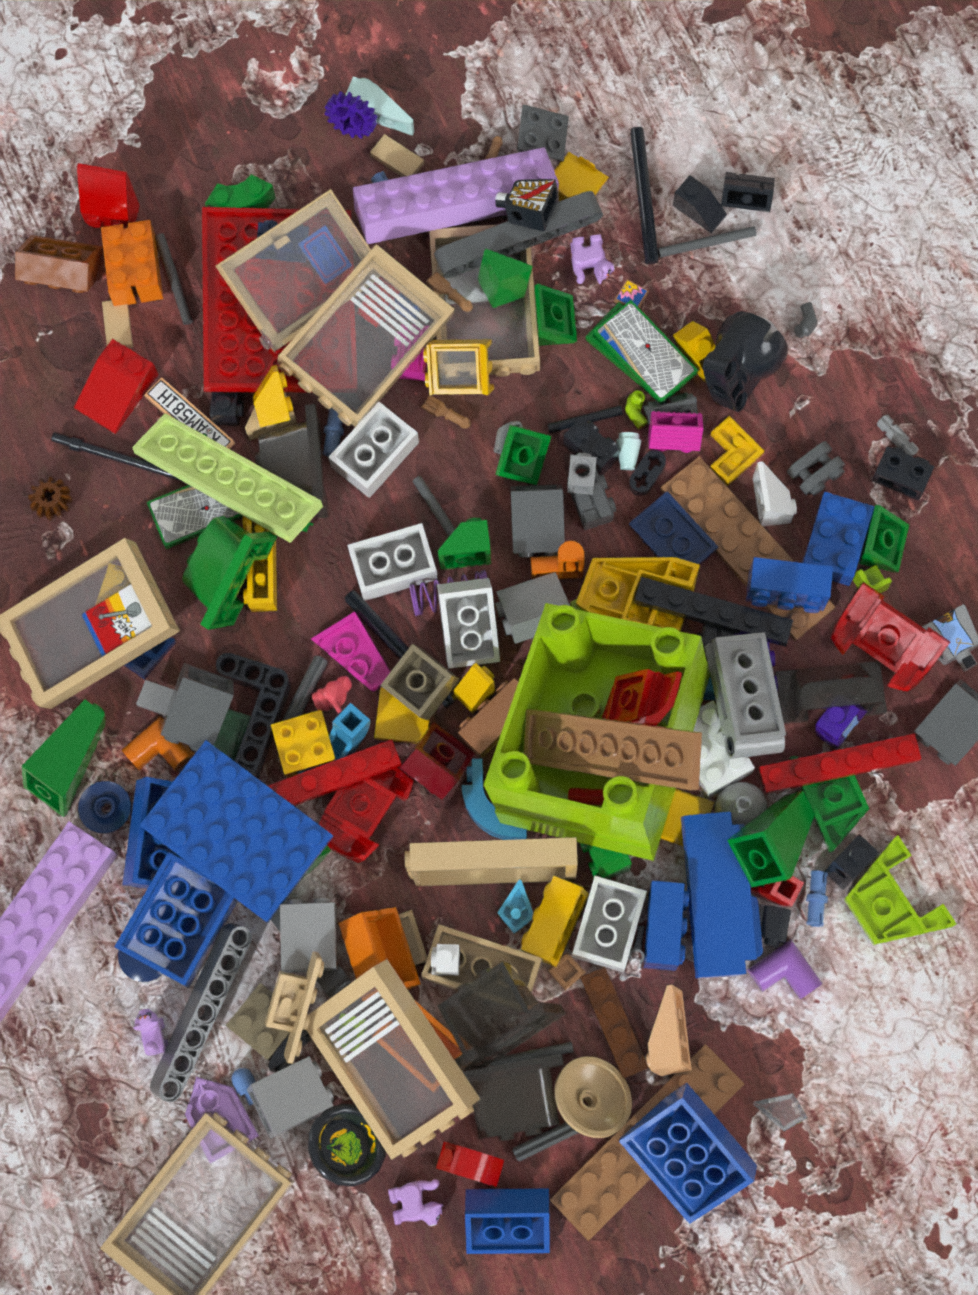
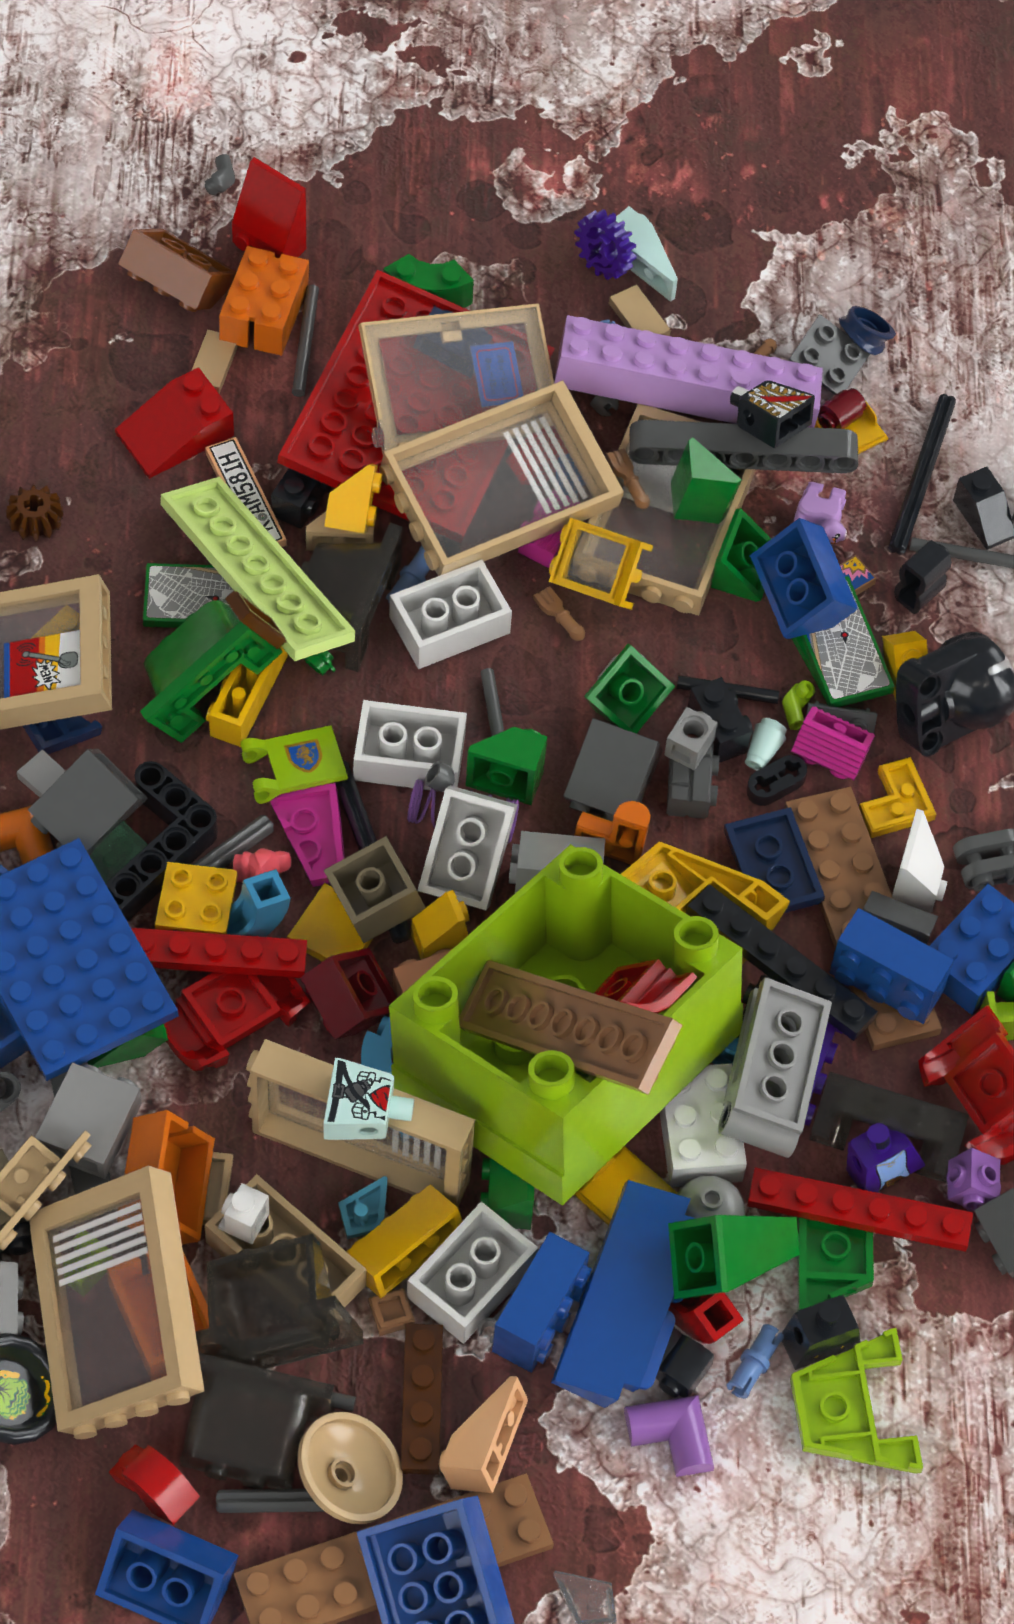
camera: 15 degrees right, 15 degrees down
black bar [51,432,184,482] -> none
lavender animal [388,1179,443,1226] -> none
none -> dark grey arm [204,154,235,195]
none -> reddish brown tile [225,591,286,649]
none -> lime flag [240,725,348,804]
none -> light aqua torso [324,1058,414,1140]
none -> dark grey hinge [425,760,455,792]
none -> dark grey hinge [590,395,619,417]
none -> blue slope [750,518,858,639]
none -> dark red brick [818,388,867,429]
none -> dark blue piece [839,306,896,355]
none -> dark grey slope [863,891,938,944]
none -> black brick [894,540,952,614]
none -> medium lavender brick [947,1148,1001,1211]

